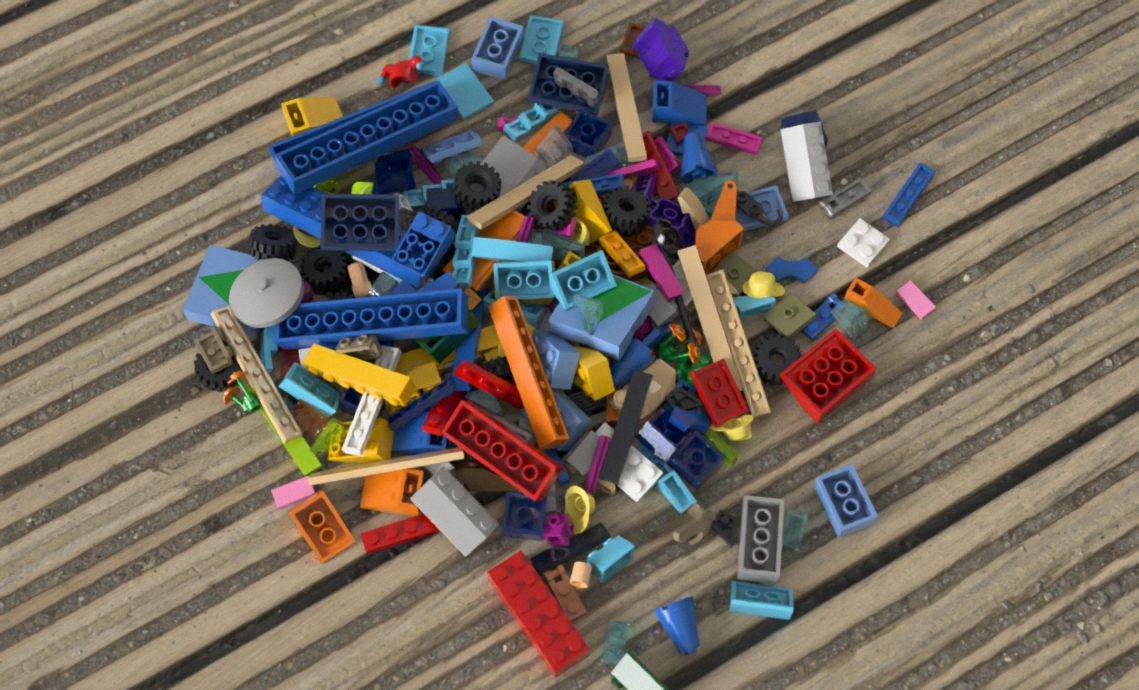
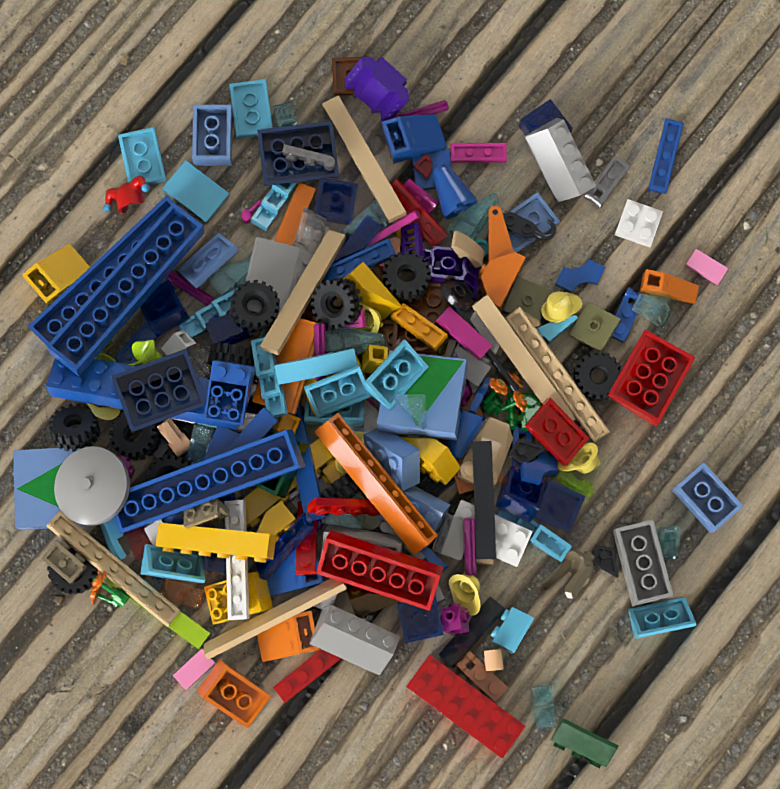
camera: 20 degrees left, 15 degrees up
clear neon green plate [310,417,342,455] -> none
blue cone [654,596,700,656] -> none

